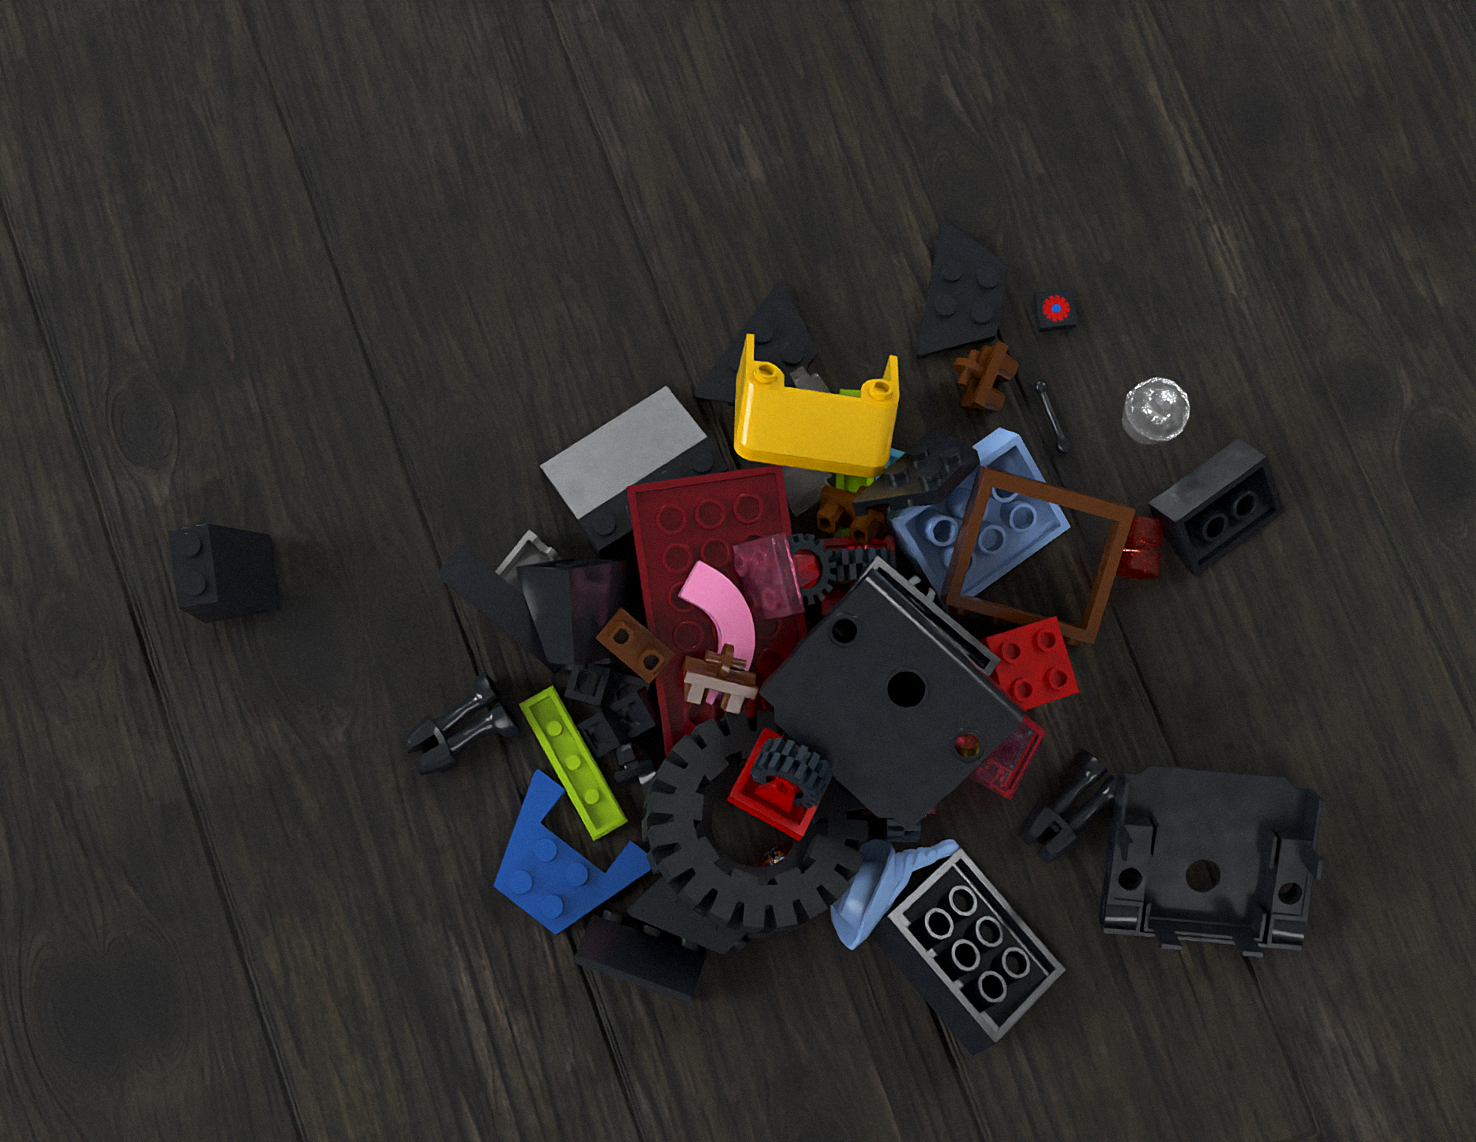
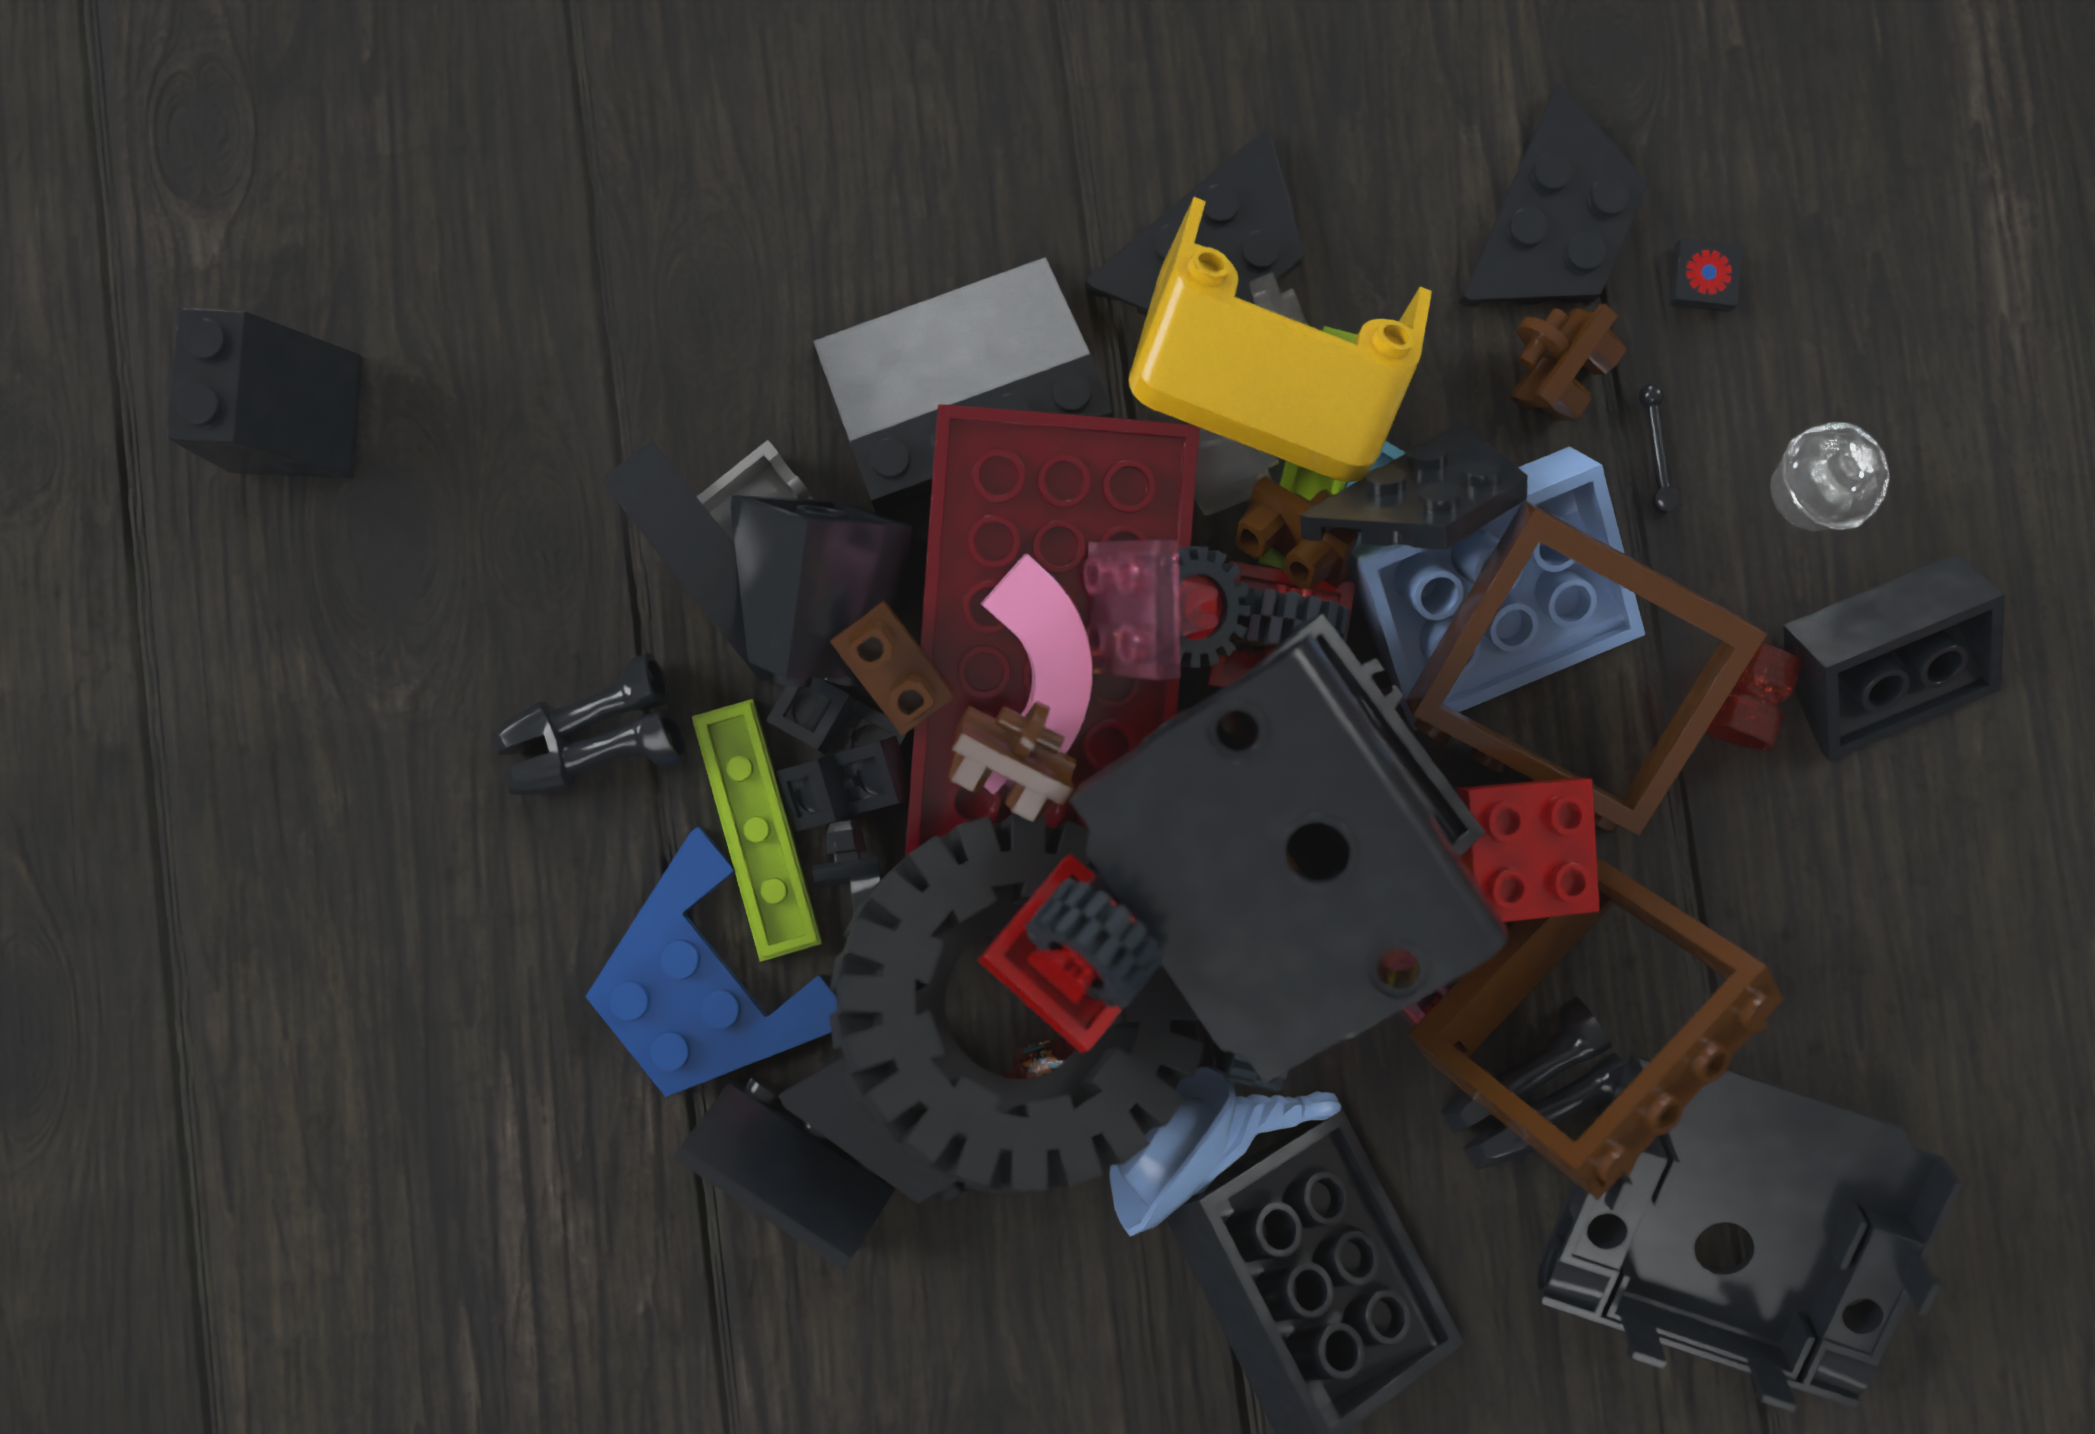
camera: 15 degrees right, 5 degrees up
none -> reddish brown window [1408,856,1784,1200]

